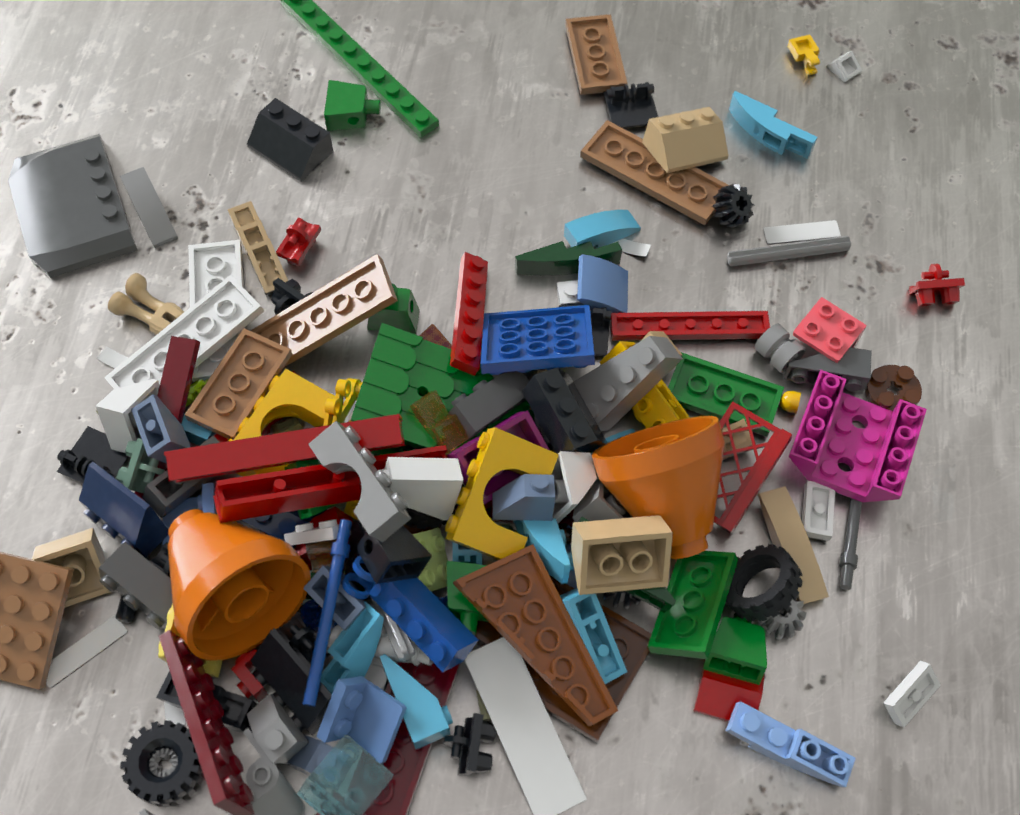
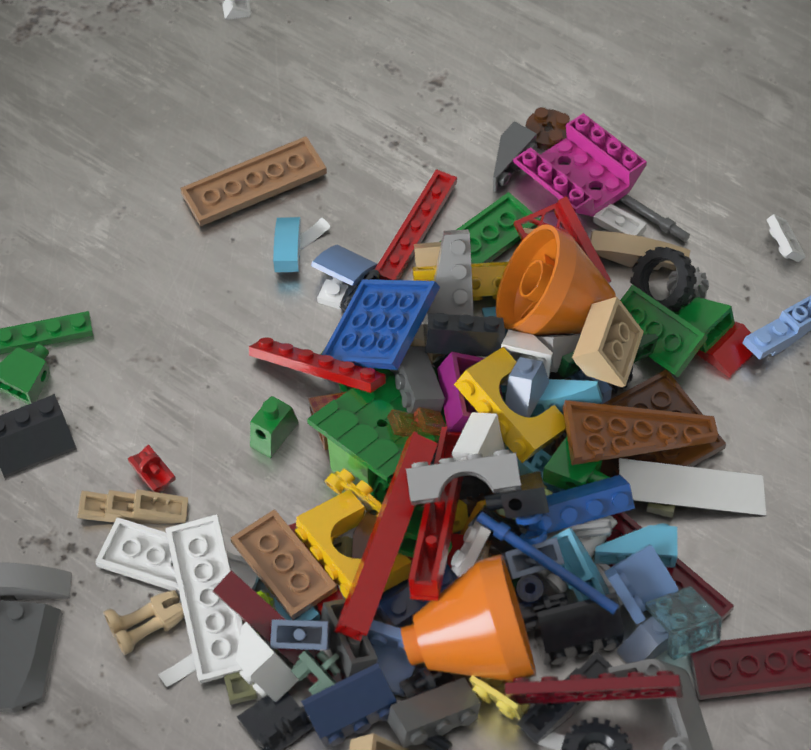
camera: 60 degrees left, 5 degrees down
red bracket [231,649,268,703] -> none
light grey slope [247,693,309,764] -> none
medium nougat plate [250,254,398,367] -> none
black hips [271,278,313,315] -> none
black hips [443,713,496,776] -> none
dark green slope [515,241,622,276] -> none
medium azure slope [560,588,627,684] -> none
medium nougat plate [565,14,628,95] -> none
black hinge [604,82,658,128] -> none
tan slope [642,107,729,173] -> none
black gear [711,184,755,228] -> none
light grey axle [727,236,851,266] -> none
medium azure slope [729,91,817,159] -> none
light grey wheel [754,323,806,374] -> none
white sticker [763,220,841,244] -> none
yellow hinge [780,391,801,414] -> none
yellow plate [787,35,820,75] -> none
coral bracket [793,297,867,363] -> none
red hips [909,264,965,307] -> none

